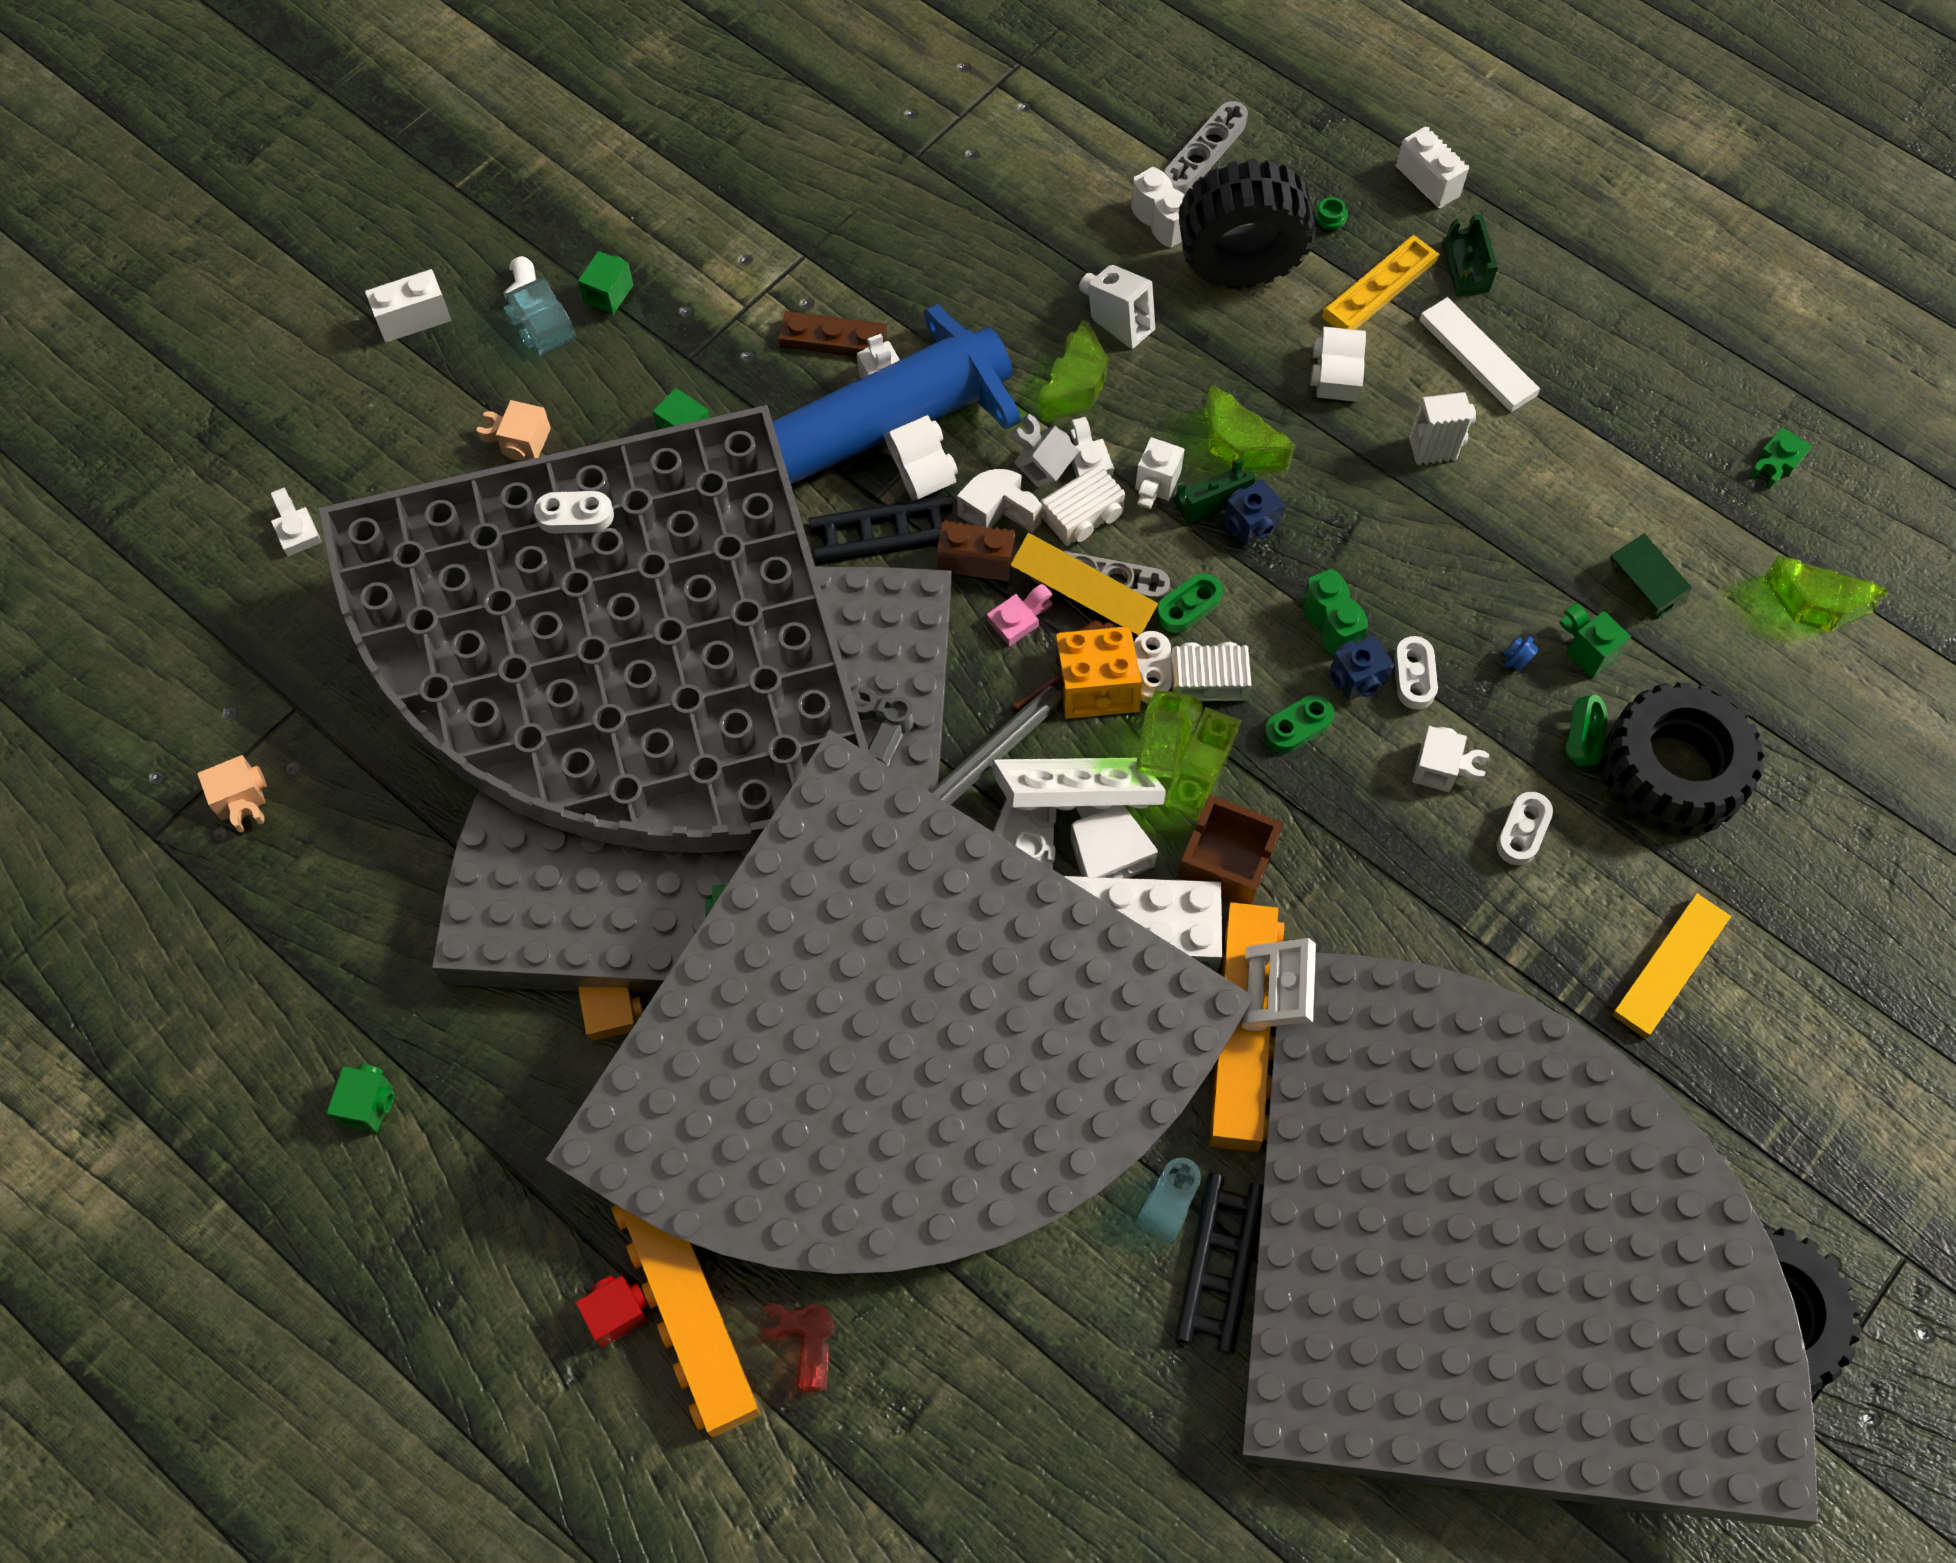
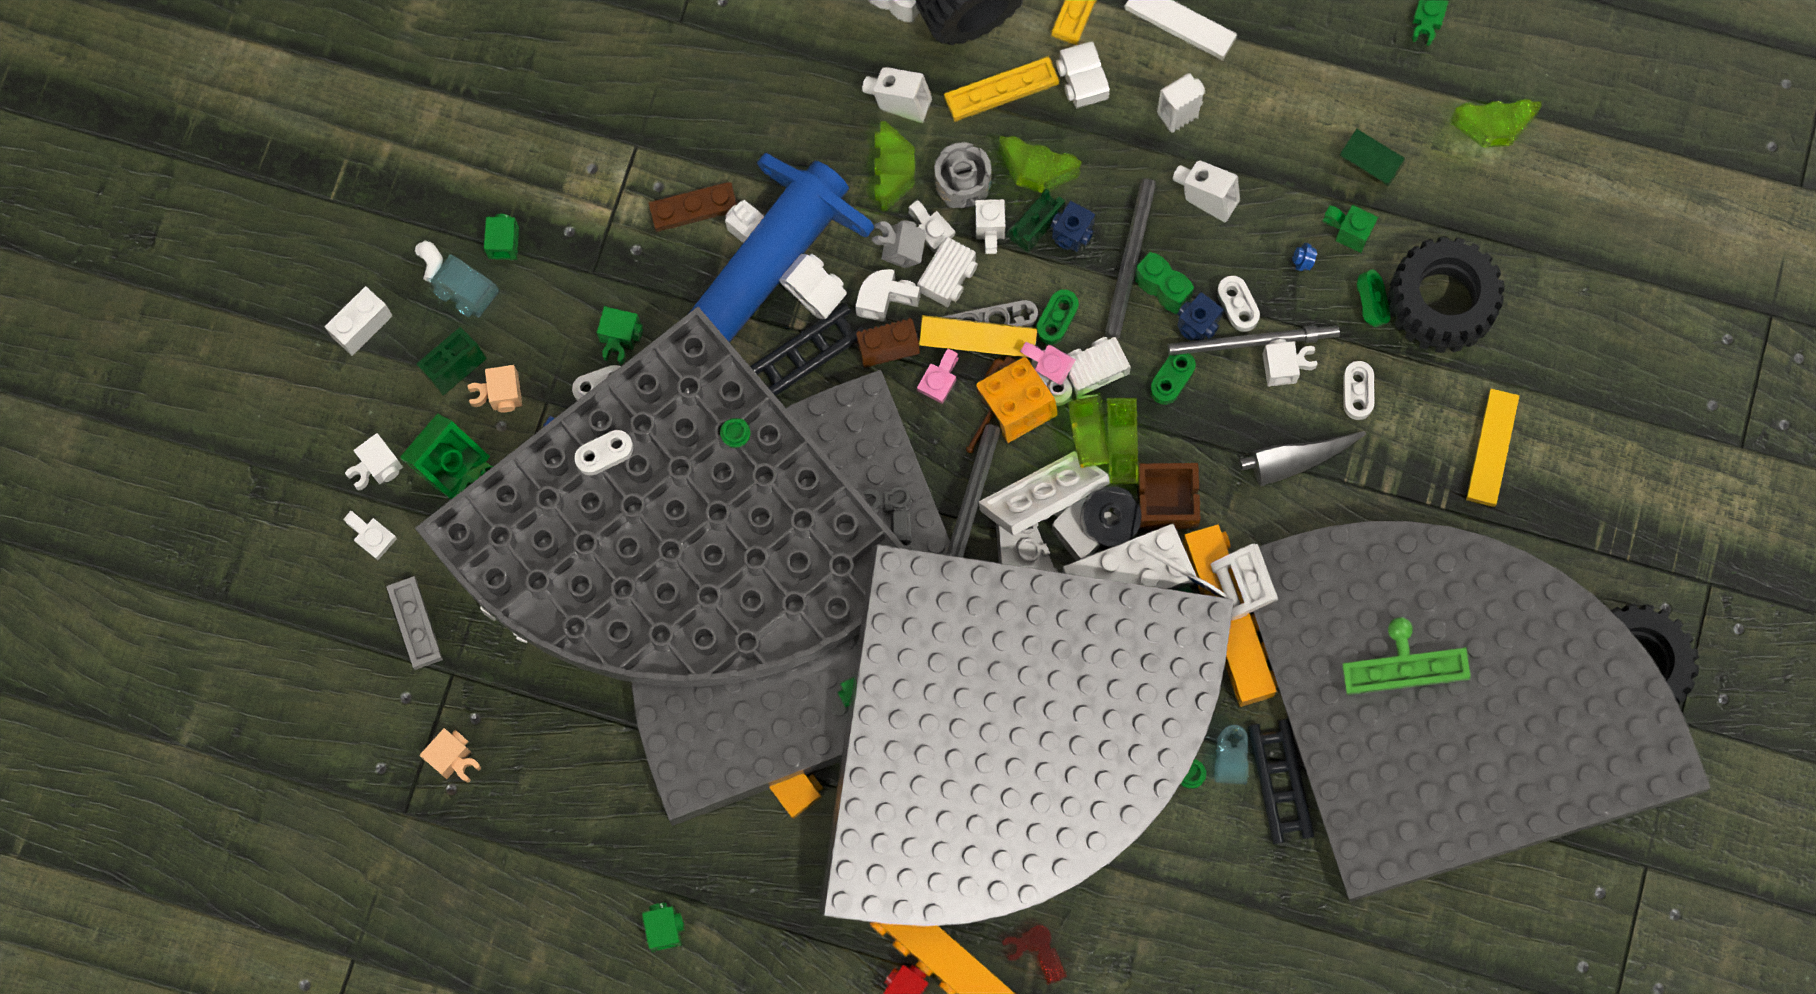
camera: 20 degrees left, 10 degrees up
none -> white brick [345,433,403,490]
none -> light grey plate [386,576,443,670]
none -> green slope [400,413,490,500]
none -> dark green hinge [417,327,487,396]
none -> green plate [720,418,751,448]
none -> light grey brick [934,142,991,208]
none -> yellow tile [944,56,1059,122]
none -> bright pink plate [1020,342,1076,385]
none -> black plate [1081,486,1141,546]
none -> flat silver axle [1105,178,1156,339]
none -> white piece [1139,544,1228,598]
none -> flat silver bar [1167,325,1340,355]
none -> white torso [1173,161,1240,223]
none -> green plate [1180,759,1206,789]
none -> flat silver piece [1239,431,1366,486]
none -> bright green plate [1343,617,1471,695]

